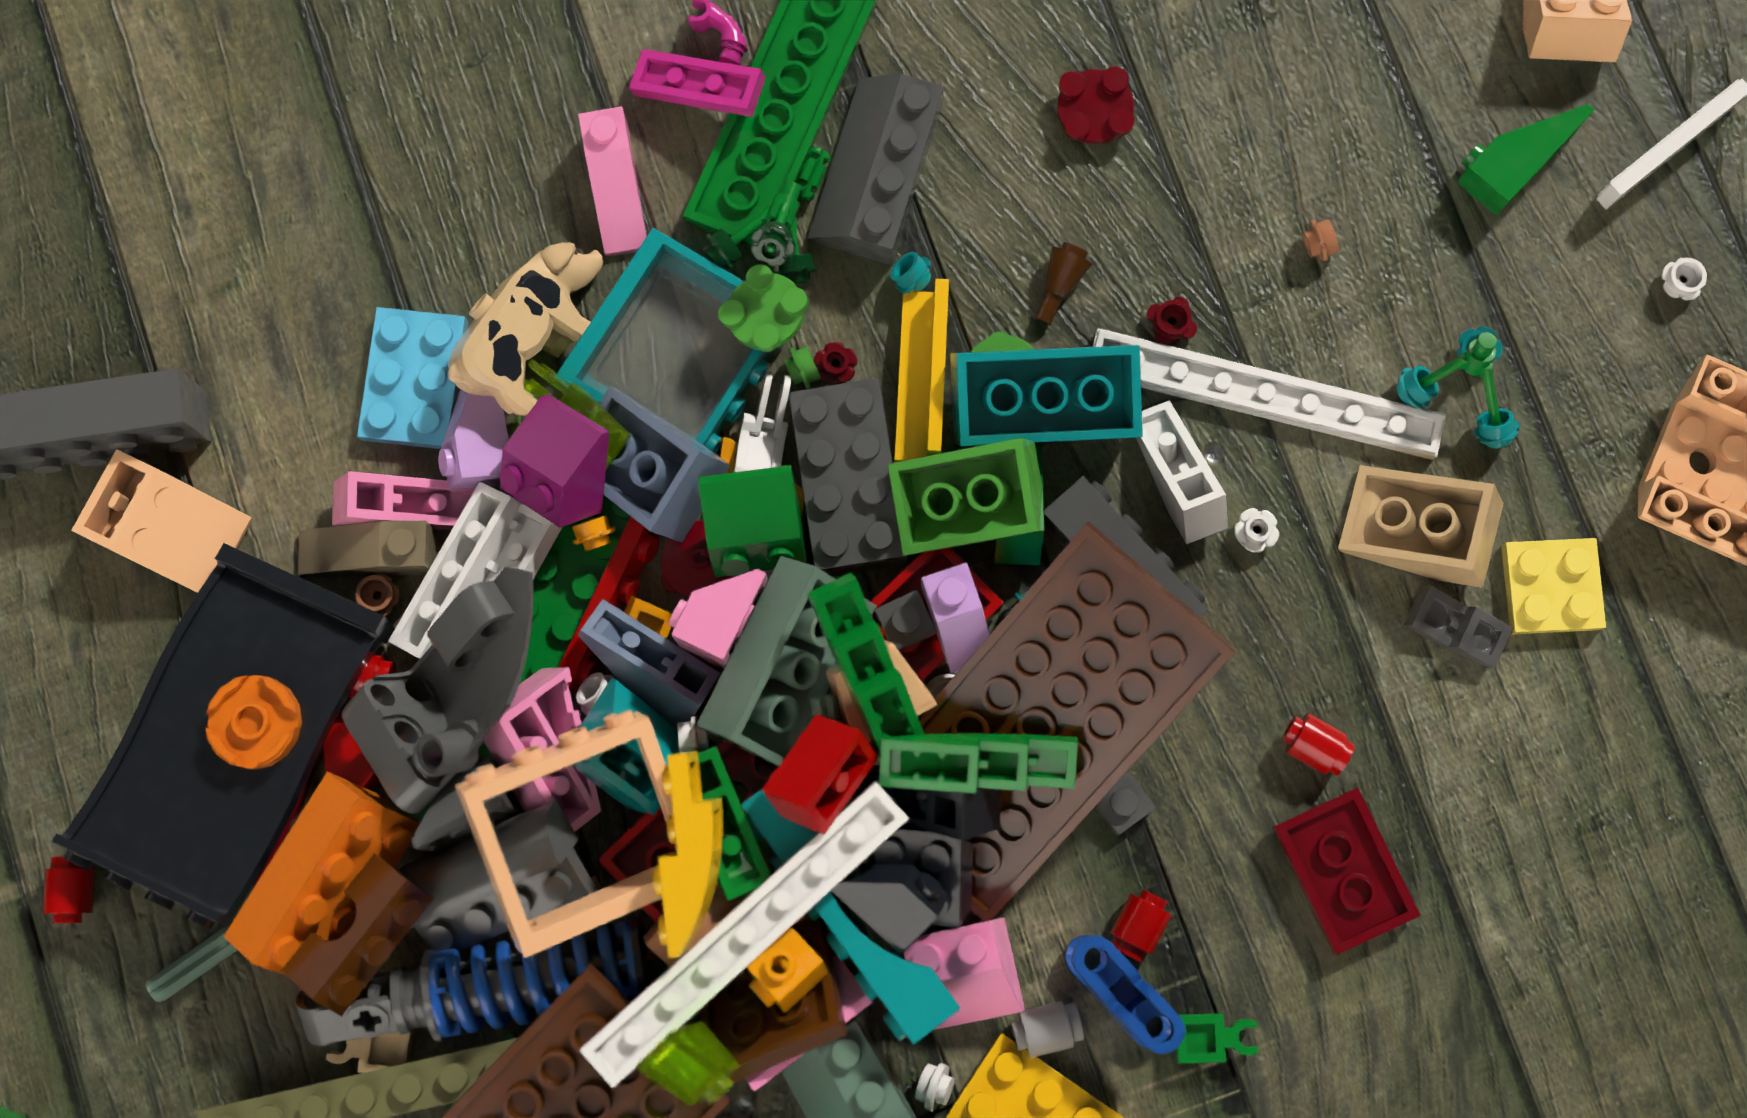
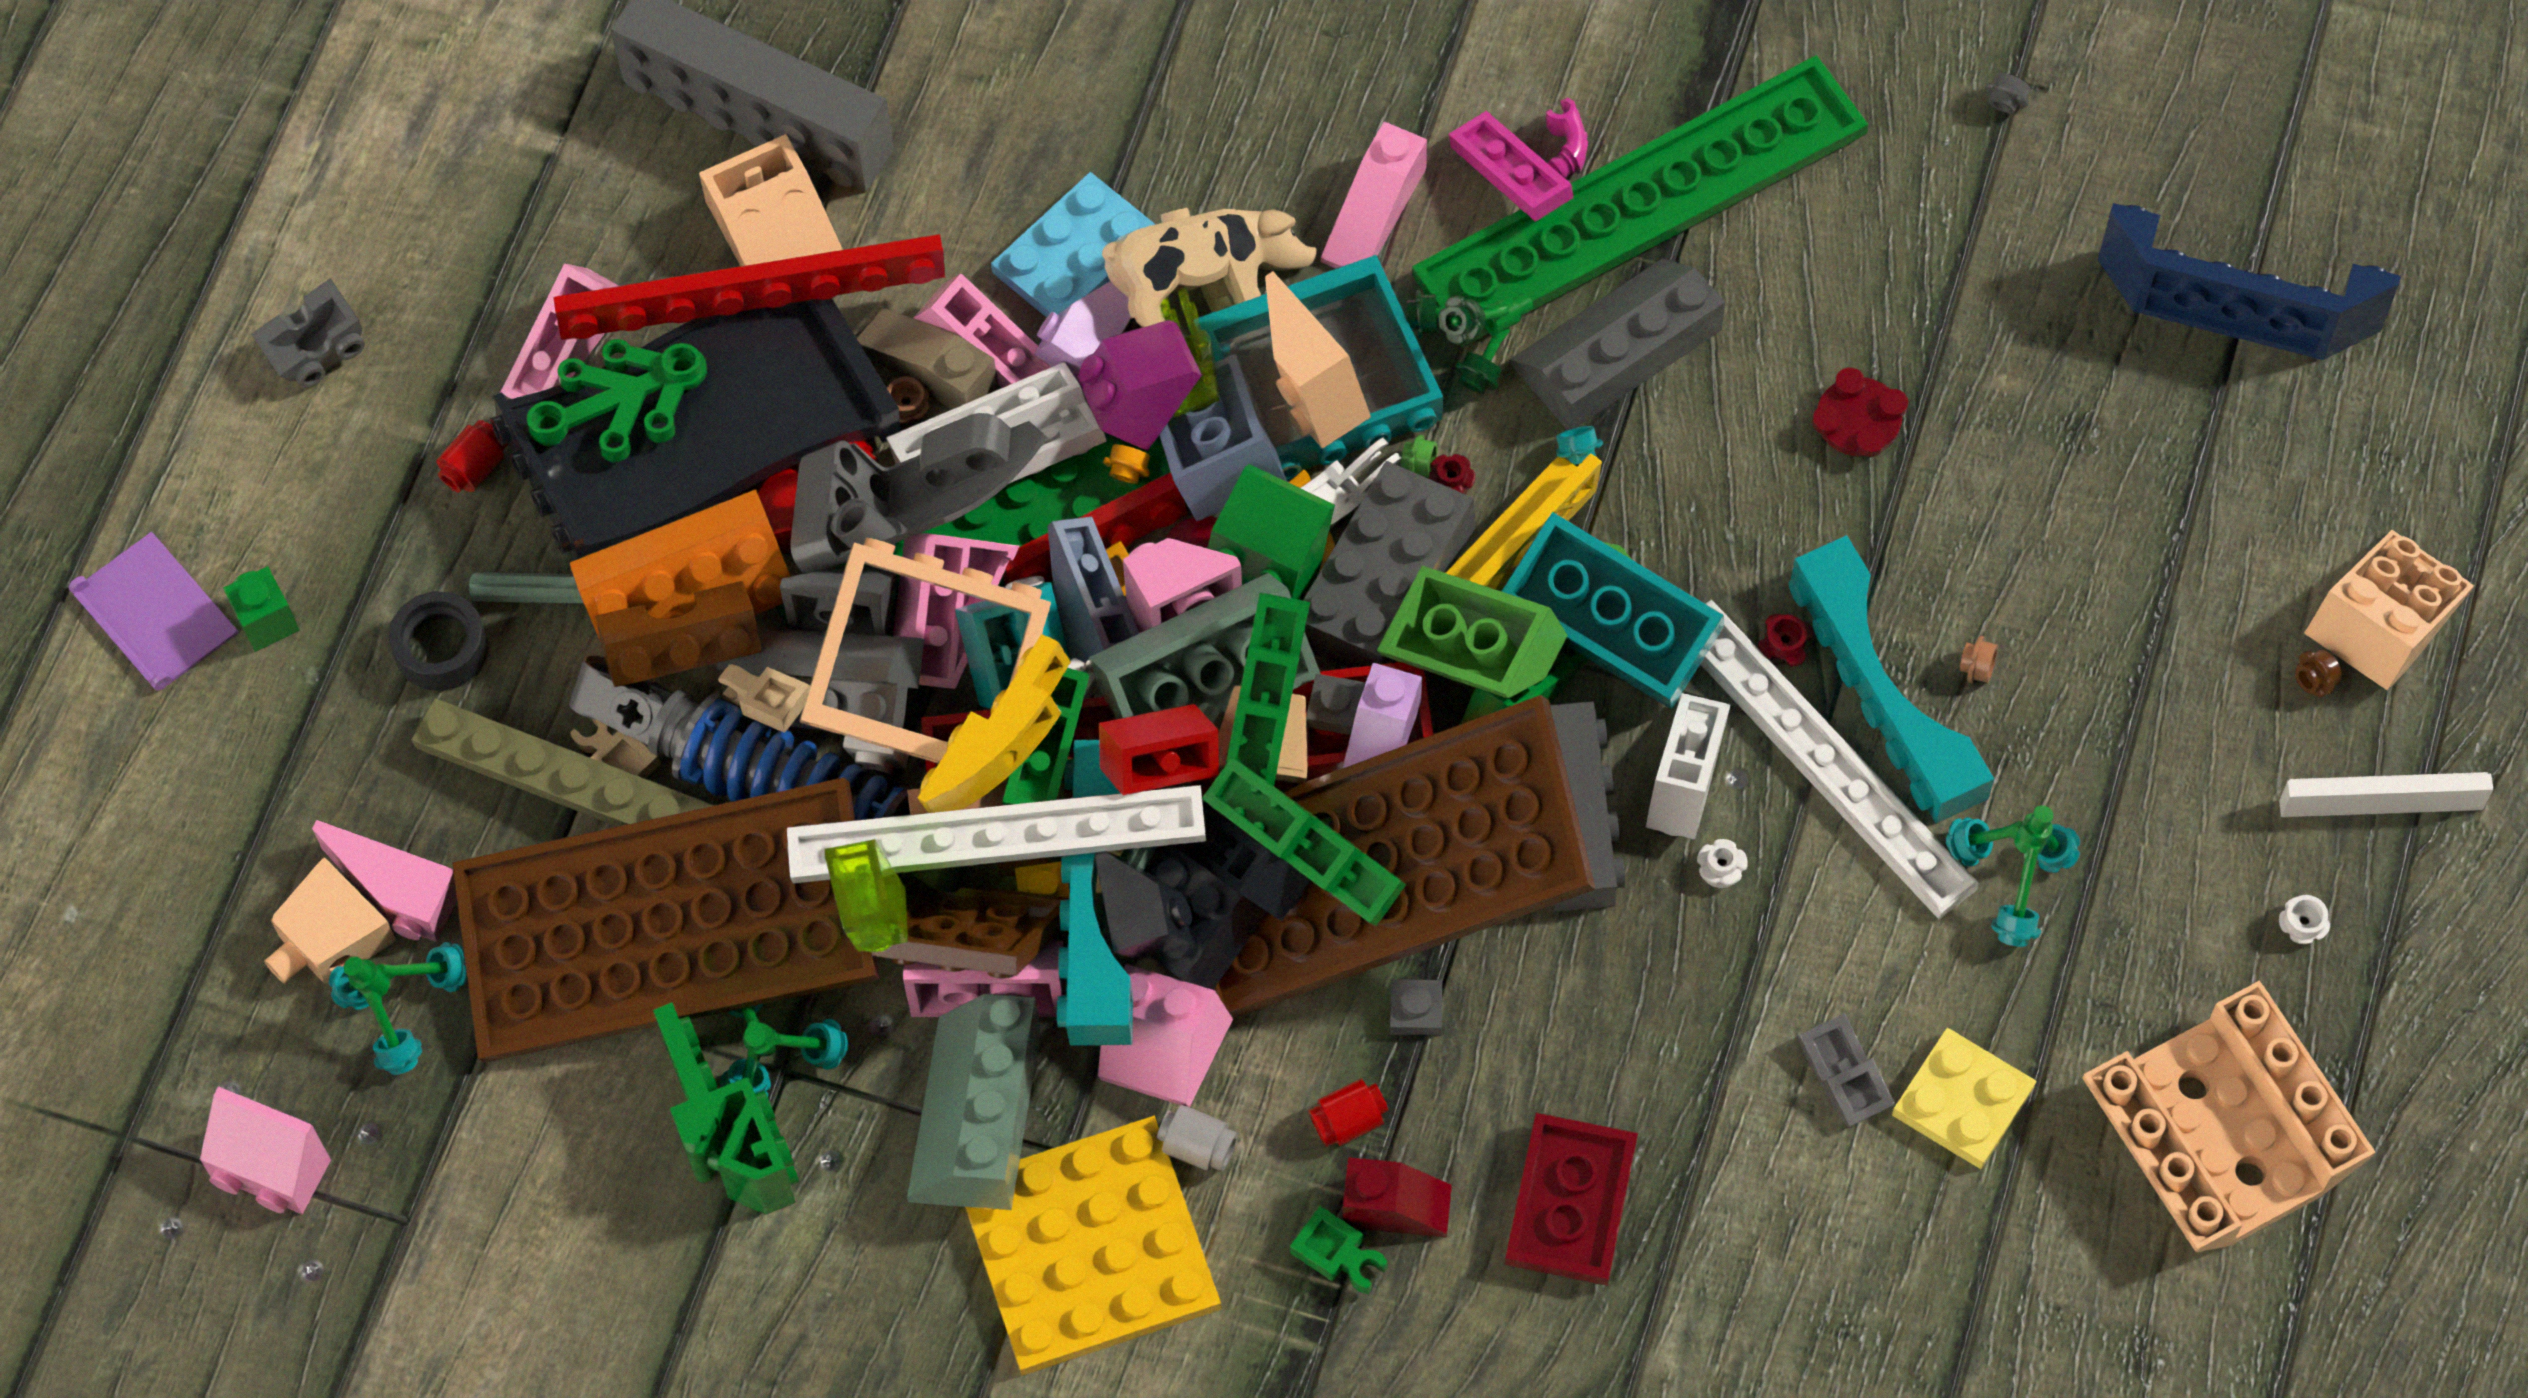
camera: 40 degrees right, 15 degrees down
orange tile [205,675,302,770] -> none
bright green piece [718,264,809,352] -> none
light orange brick [746,926,828,1013] -> none
green piece [797,146,831,201] -> none
white plate [915,1063,954,1111] -> none
reddish brown cone [1034,242,1092,325] -> none
blue piece [1064,935,1185,1054] -> none
red brick [1282,713,1355,776] -> none
tan slope [1338,465,1504,588] -> none
green slope [1457,104,1595,216] -> none
none -> black tyre [388,591,488,691]
none -> bright pink slope [500,263,618,399]
none -> green plant [527,339,707,462]
none -> red plate [553,234,945,340]
none -> tan plate [718,664,810,733]
none -> light nougat slope [1265,272,1371,448]
none -> dark red slope [1343,1157,1452,1238]
none -> teal arch [1788,535,1995,824]
none -> reddish brown plate [2295,649,2342,697]

